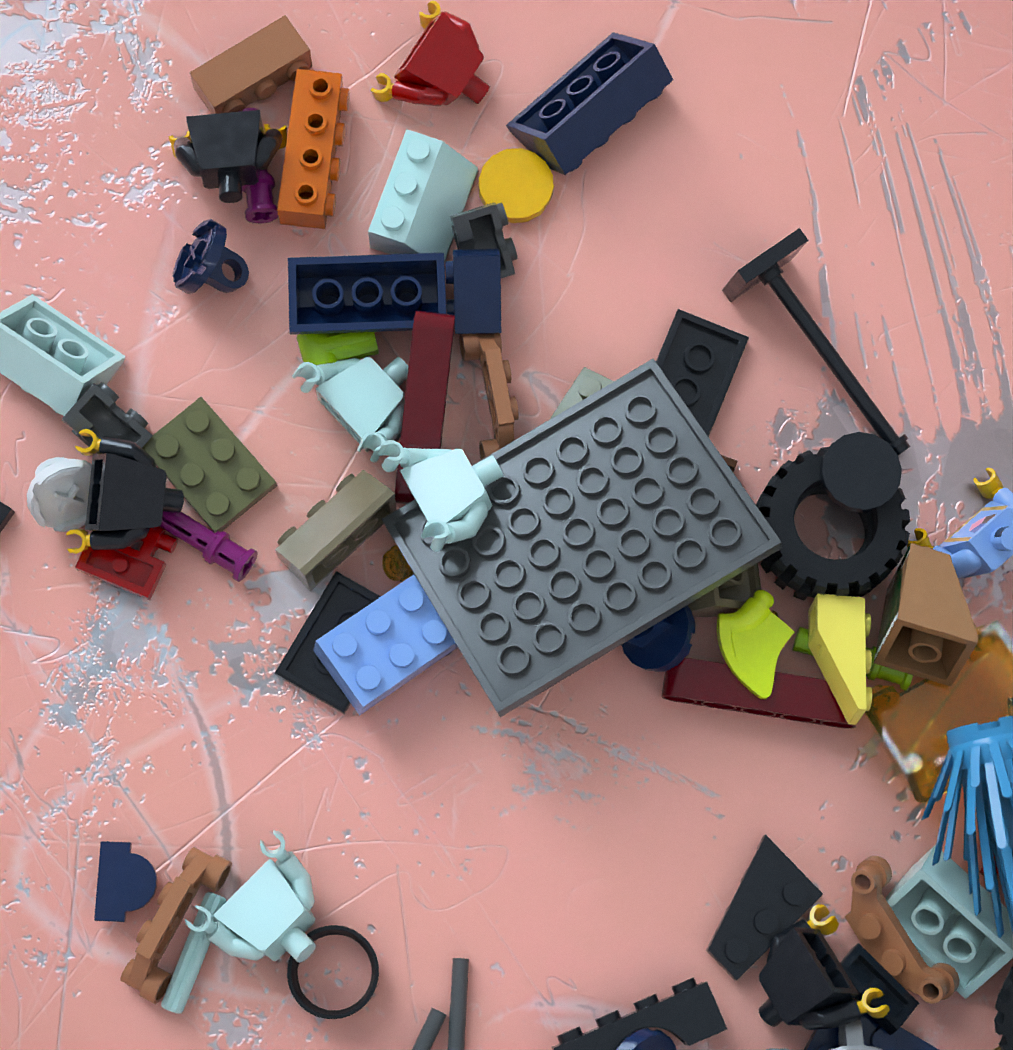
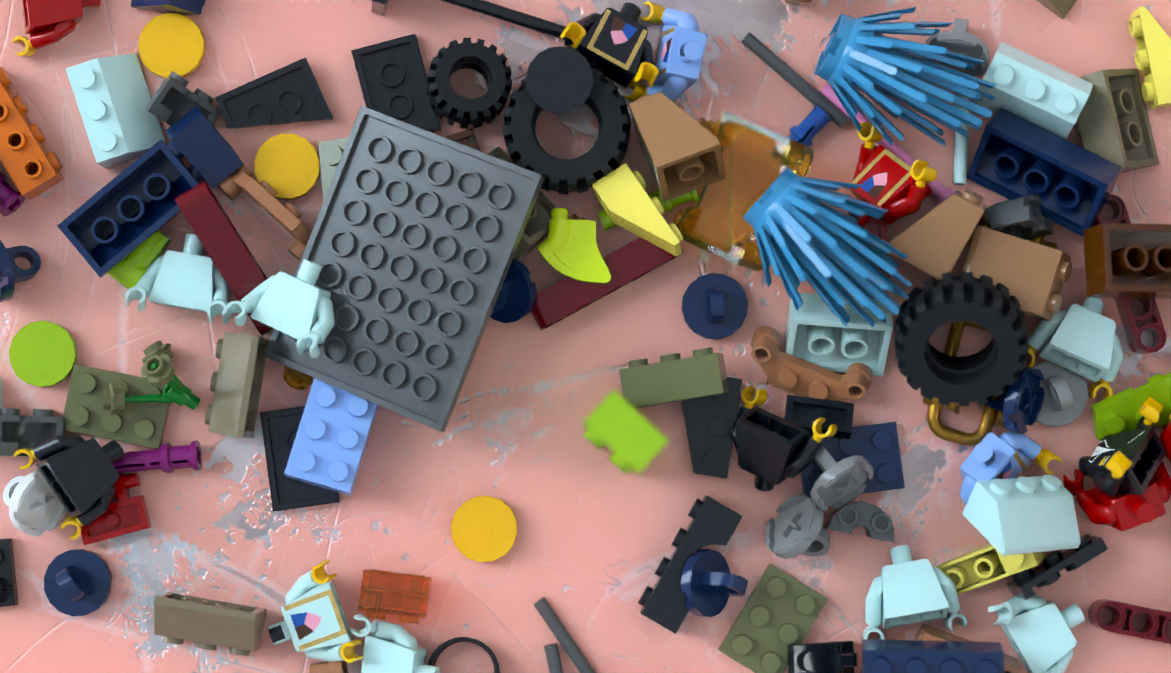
camera: 30 degrees left, 10 degrees up
none -> lime tile [9,321,78,387]
none -> dark blue tile [44,549,112,616]
none -> olive plant [102,341,200,416]
none -> dark tan slope [154,592,266,656]
none -> black wing [214,57,334,129]
none -> yellow tile [254,133,321,200]
none -> light aqua torso [268,559,364,663]
none -> clear orange brick [358,568,432,624]
none -> black tyre [426,38,512,129]
none -> yellow tile [451,496,517,562]
none -> torso [560,3,659,88]
none -> lime brick [583,390,669,474]
none -> olive brick [619,347,729,409]
none -> dark blue tile [681,273,748,340]

